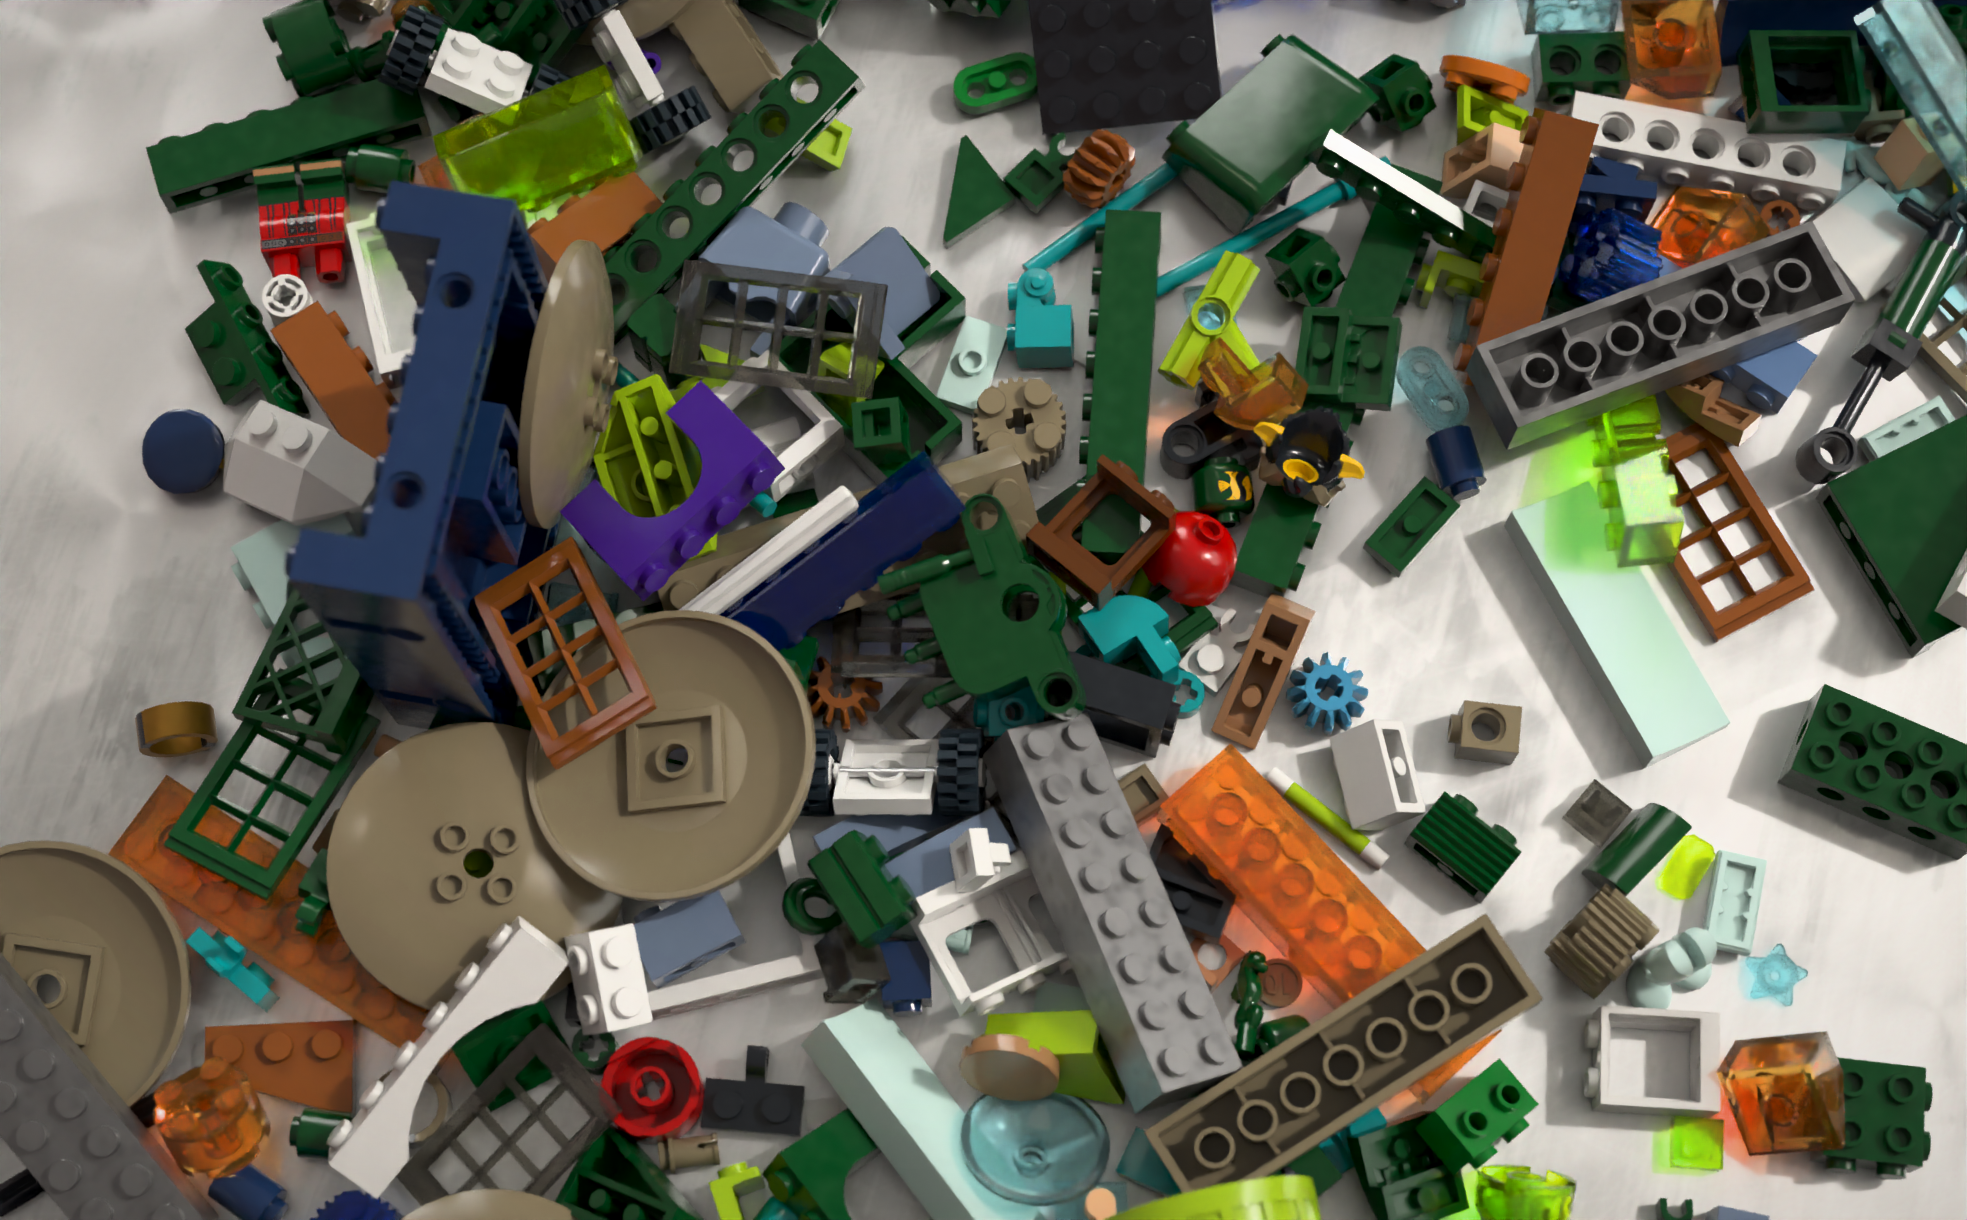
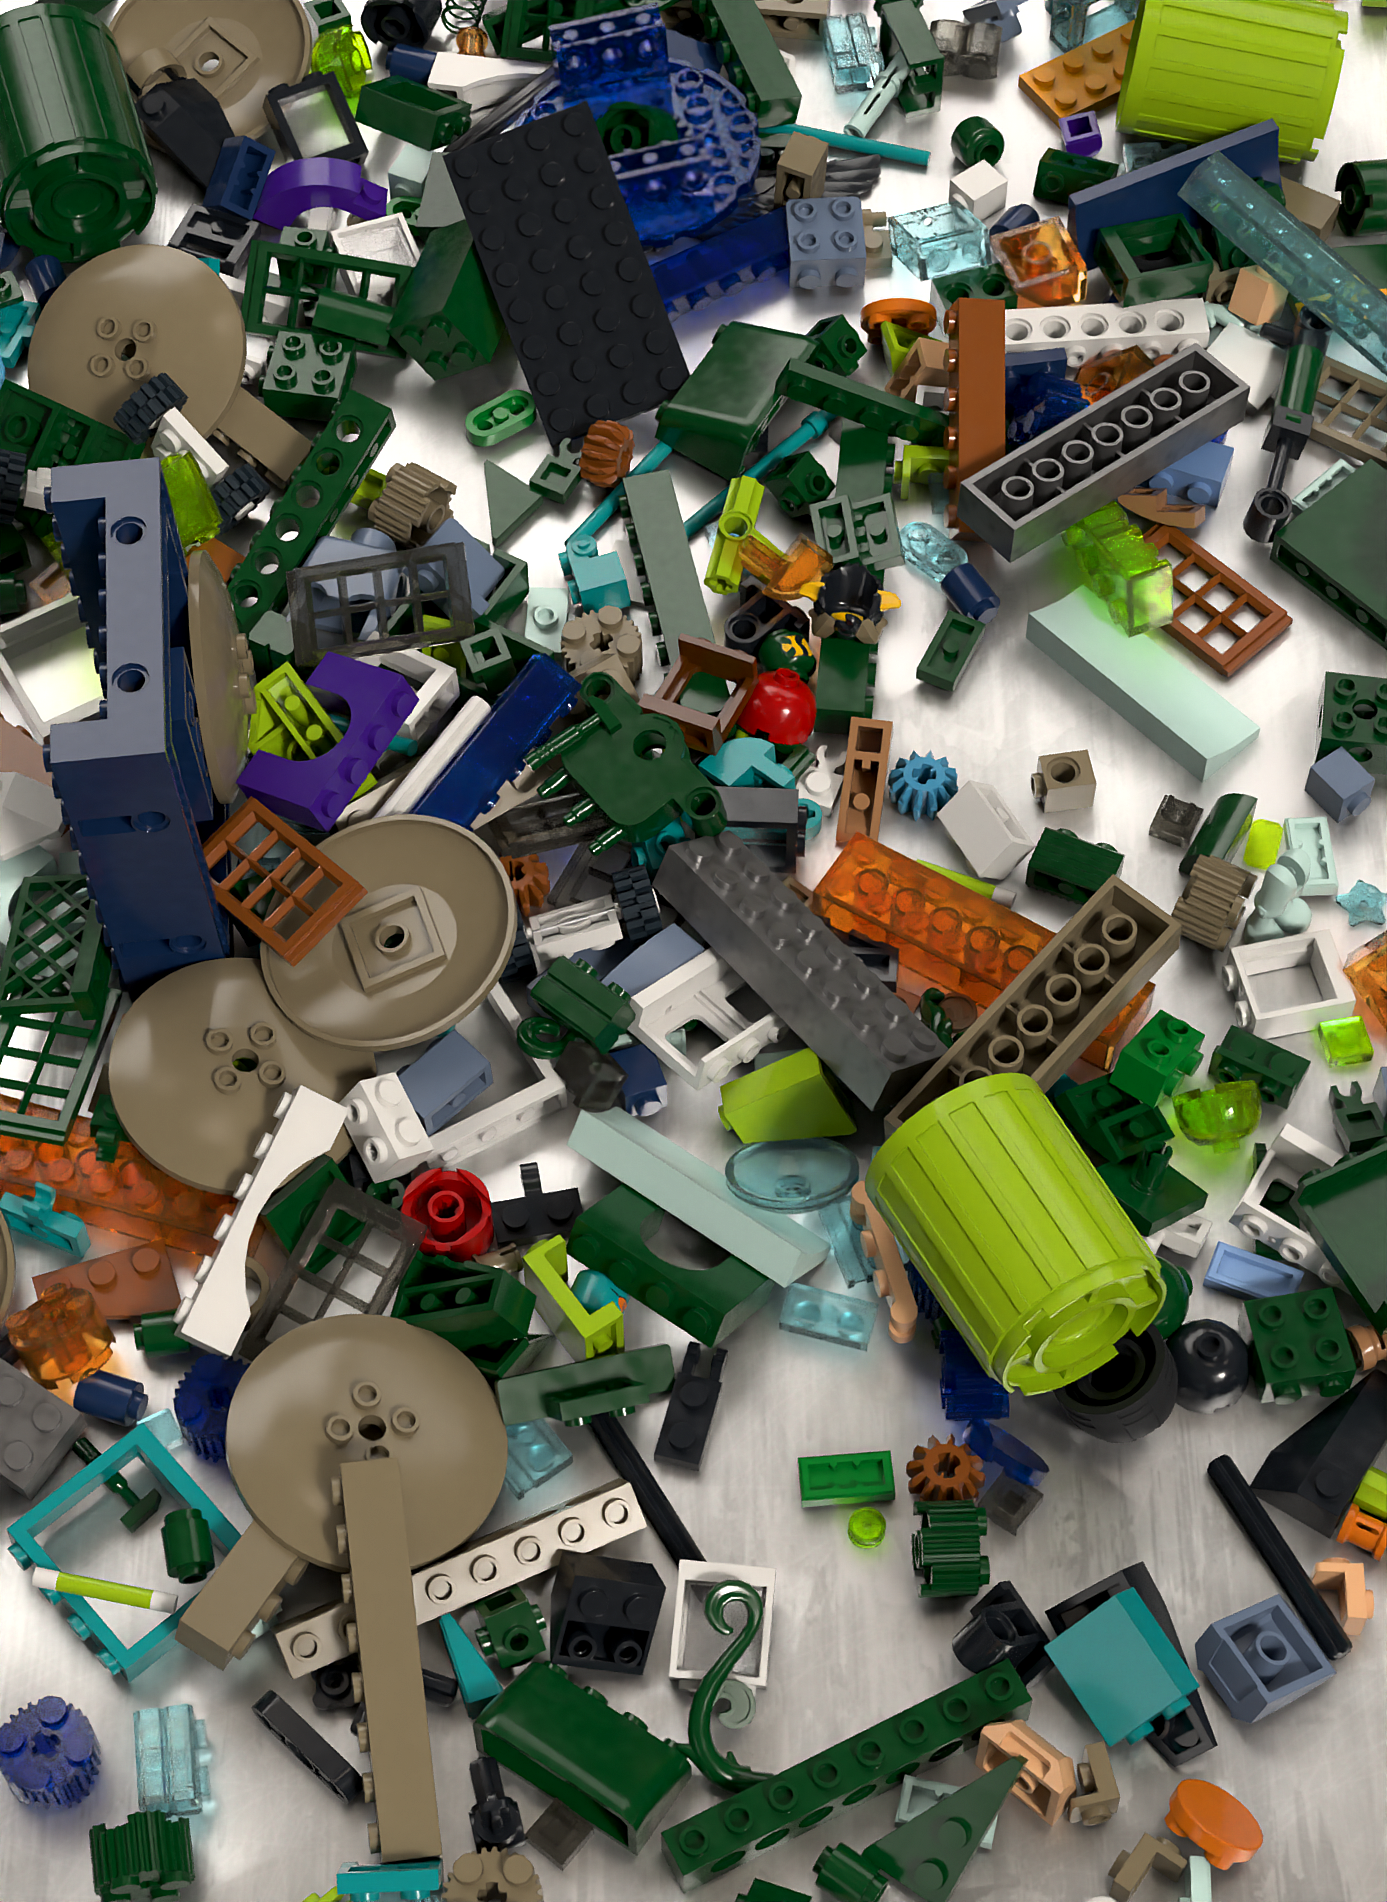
camera: 15 degrees left, 15 degrees down
white tile [949,828,1011,892] -> none
medium nougat tile [959,1034,1060,1102] -> none
none -> dark tan brick [368,462,457,554]
none -> dark green bracket [1208,1025,1311,1109]
none -> sand blue brick [1305,746,1375,823]

